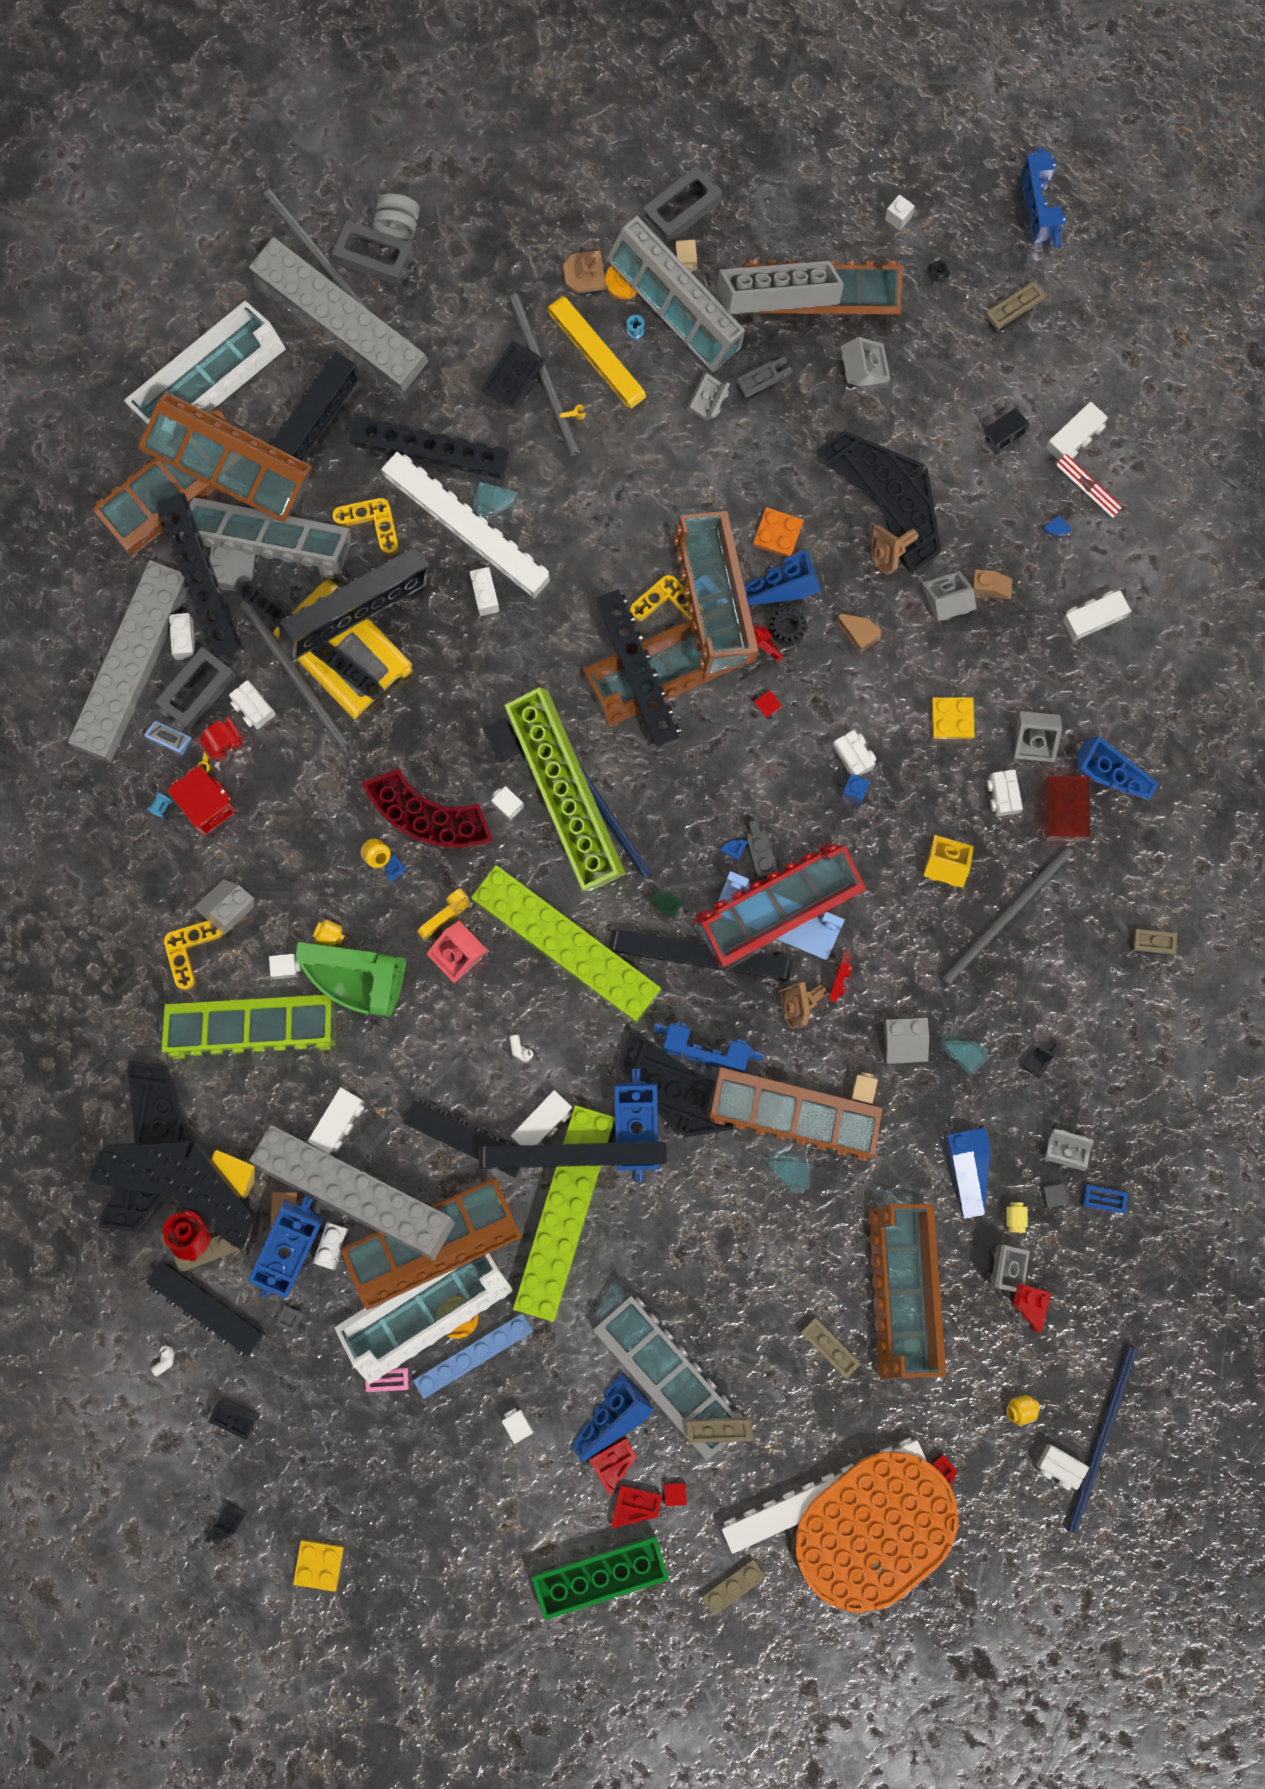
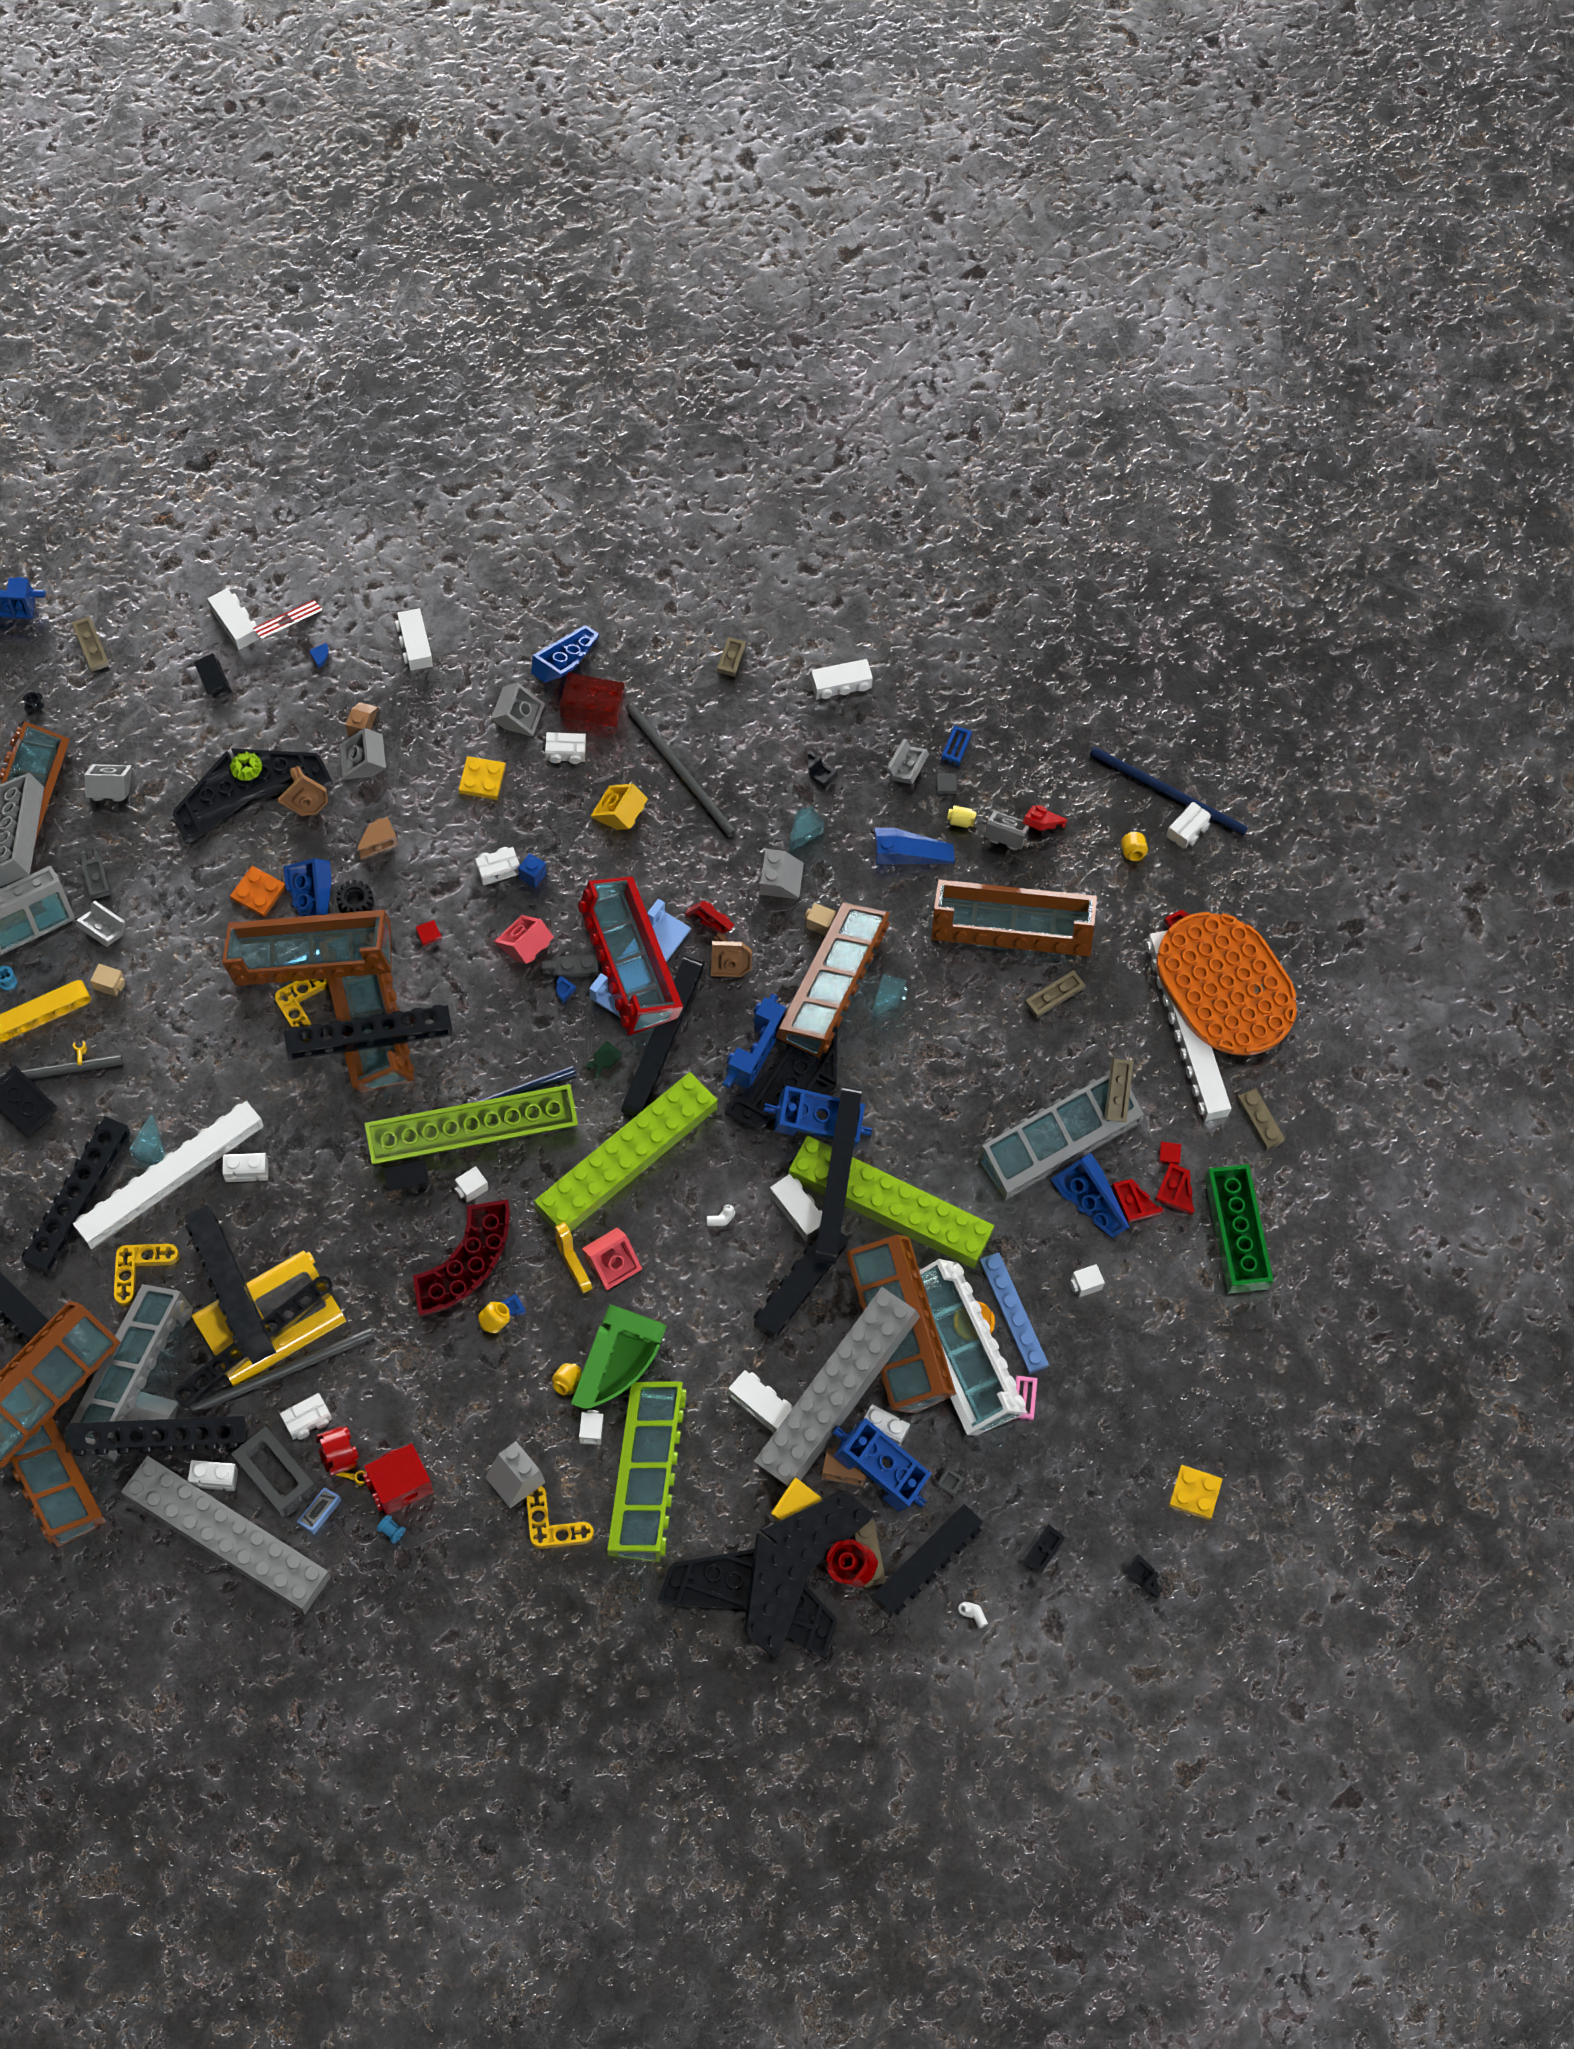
camera: 85 degrees left, 15 degrees down
none -> tan brick [90,964,125,997]
none -> lime gear [230,751,262,781]
none -> coral slope [494,915,554,964]
none -> white brick [810,659,873,699]

